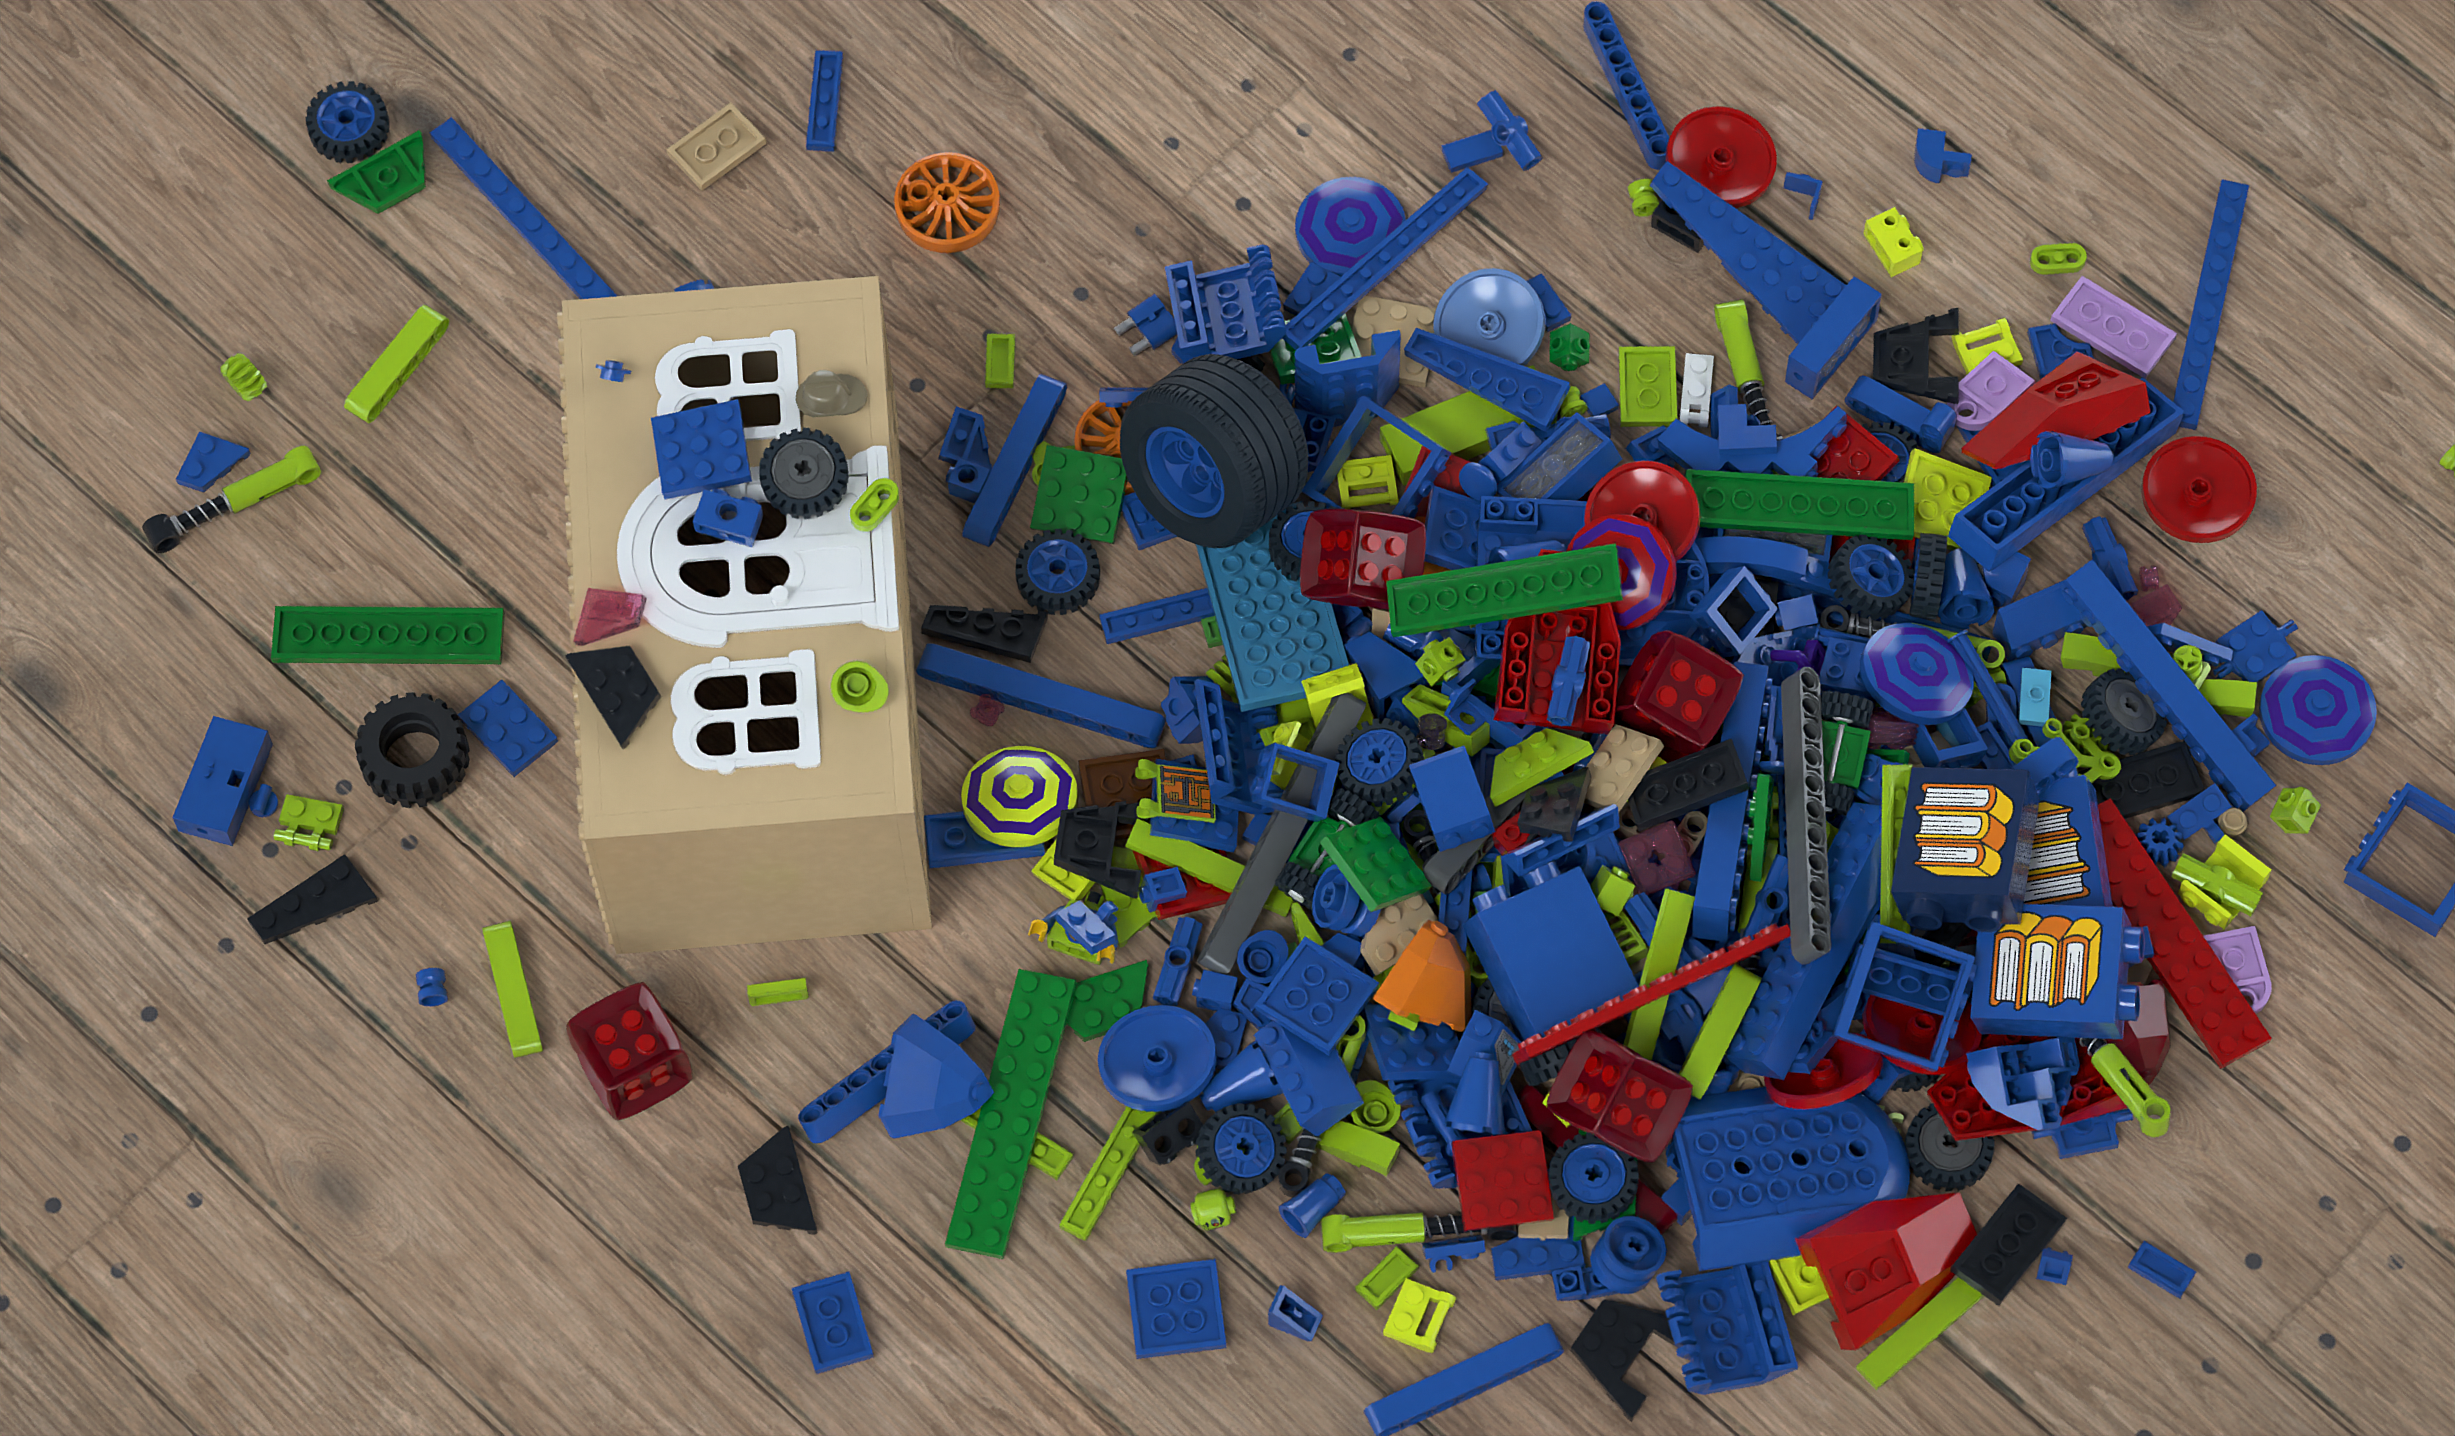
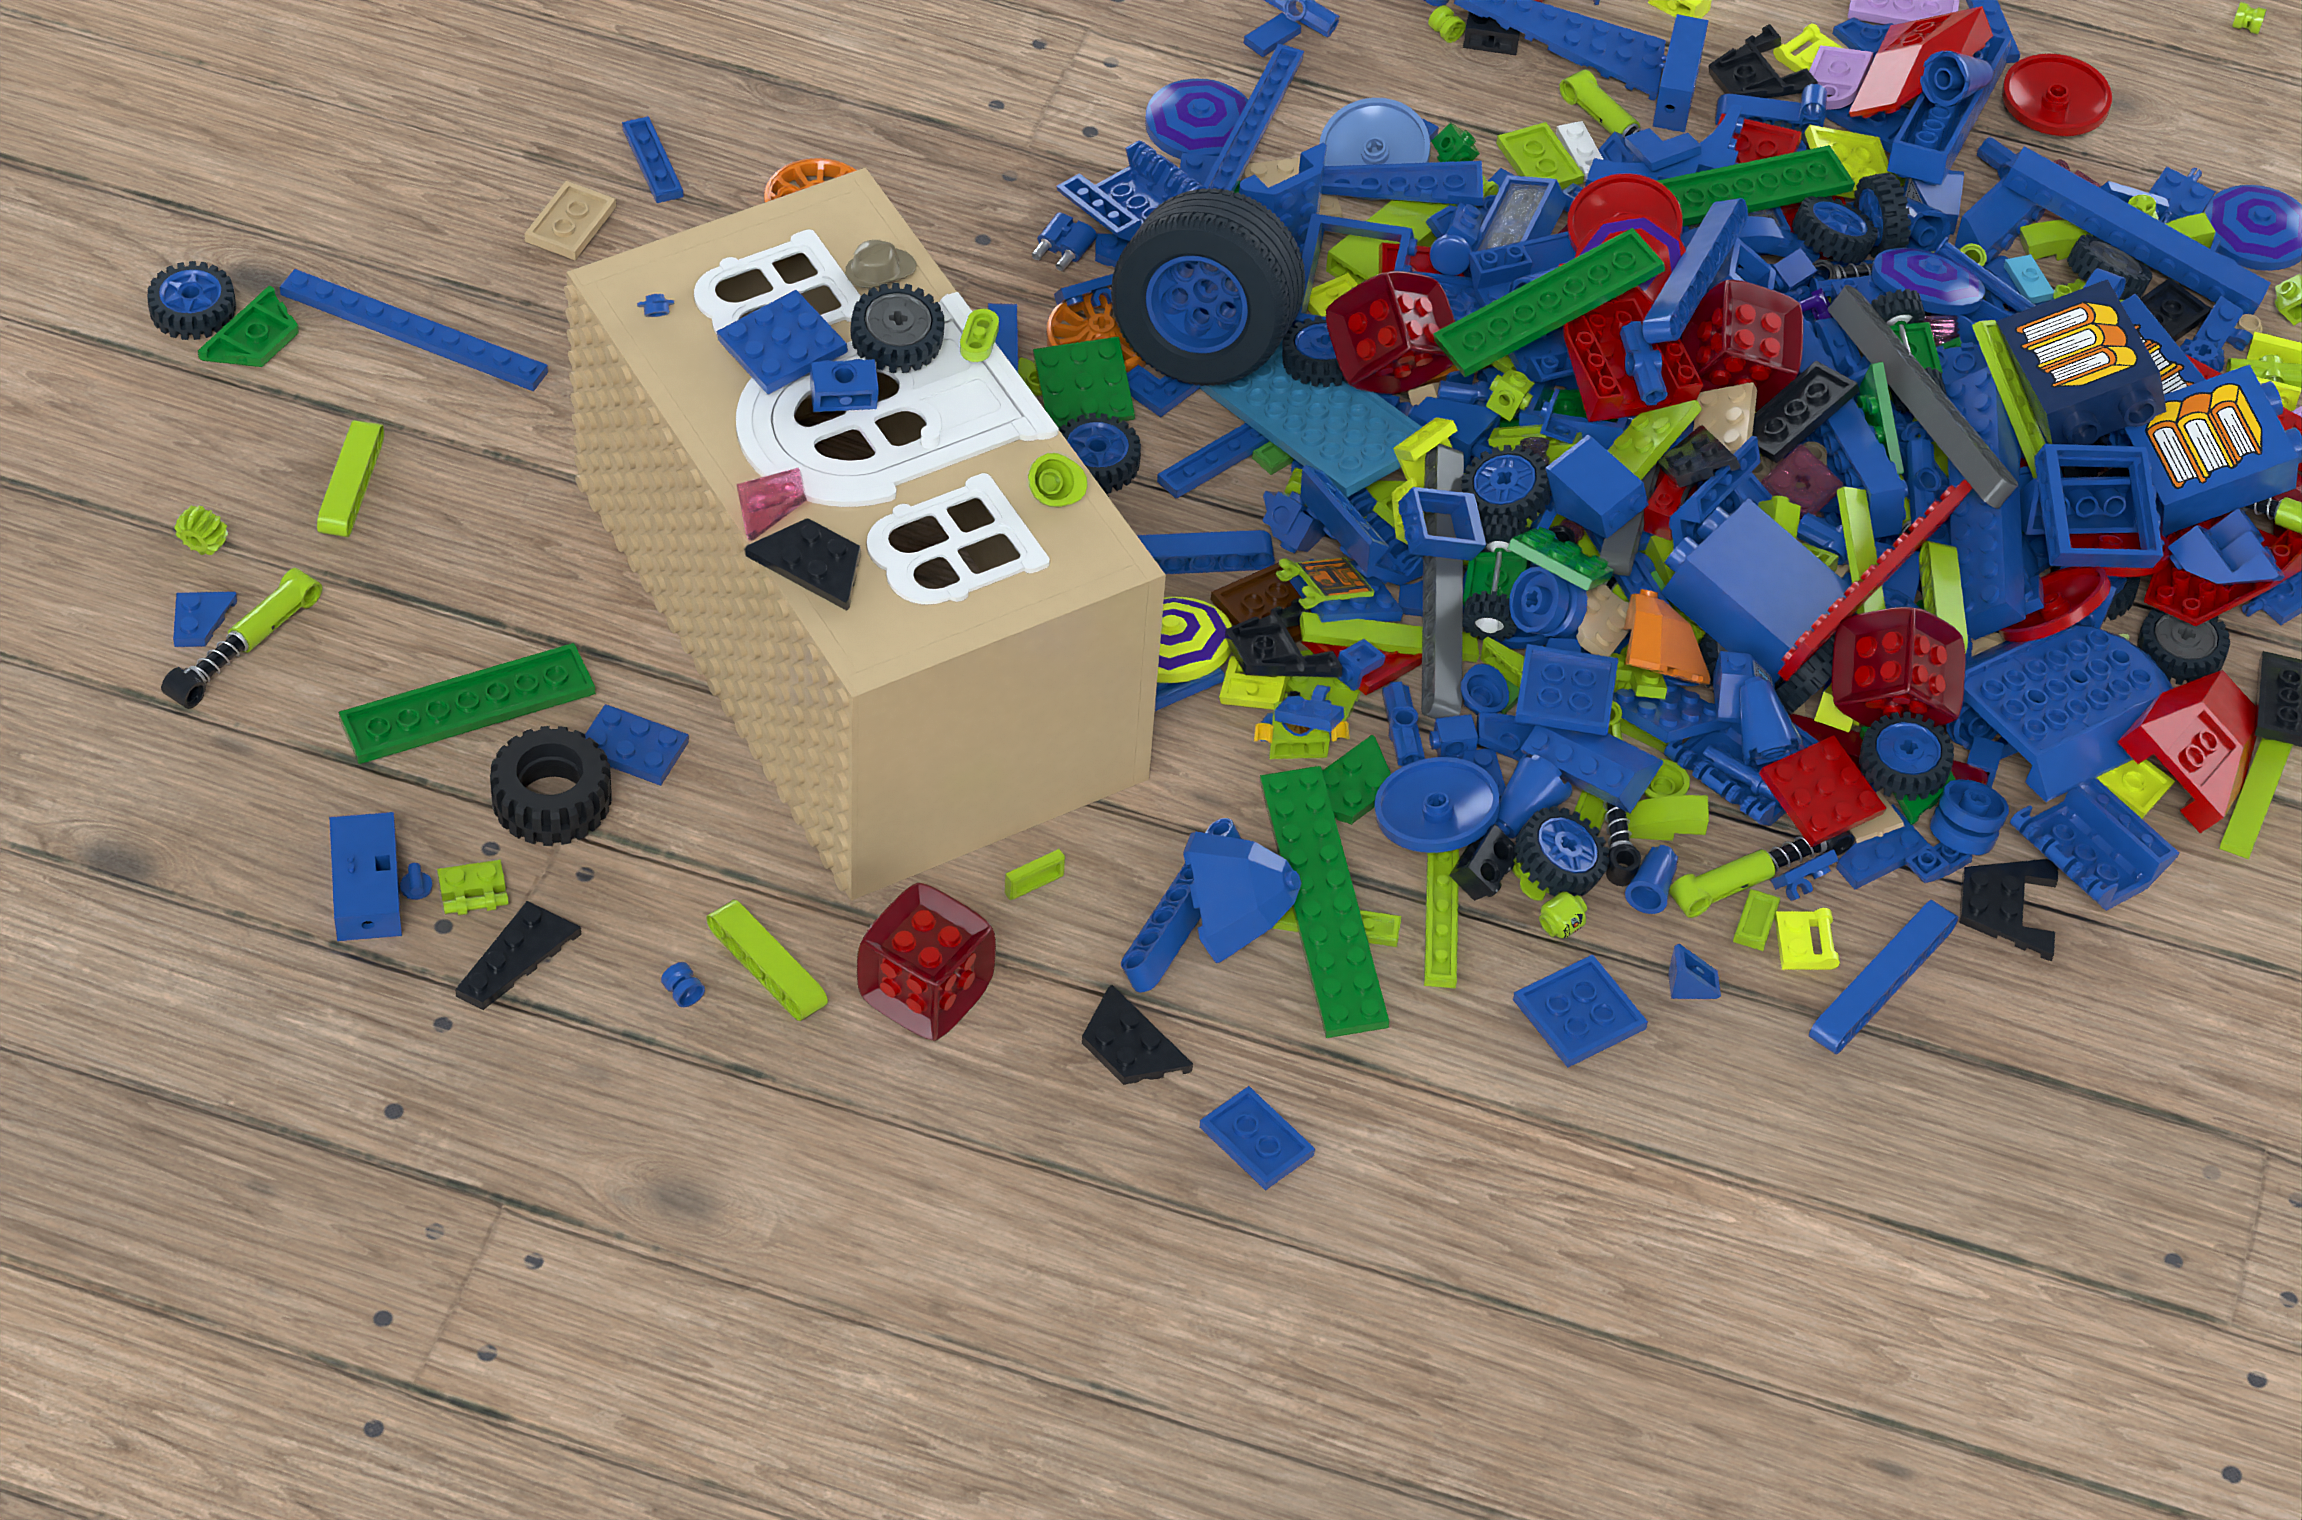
camera: 30 degrees left, 15 degrees down
none -> blue beam [1642,198,1748,344]

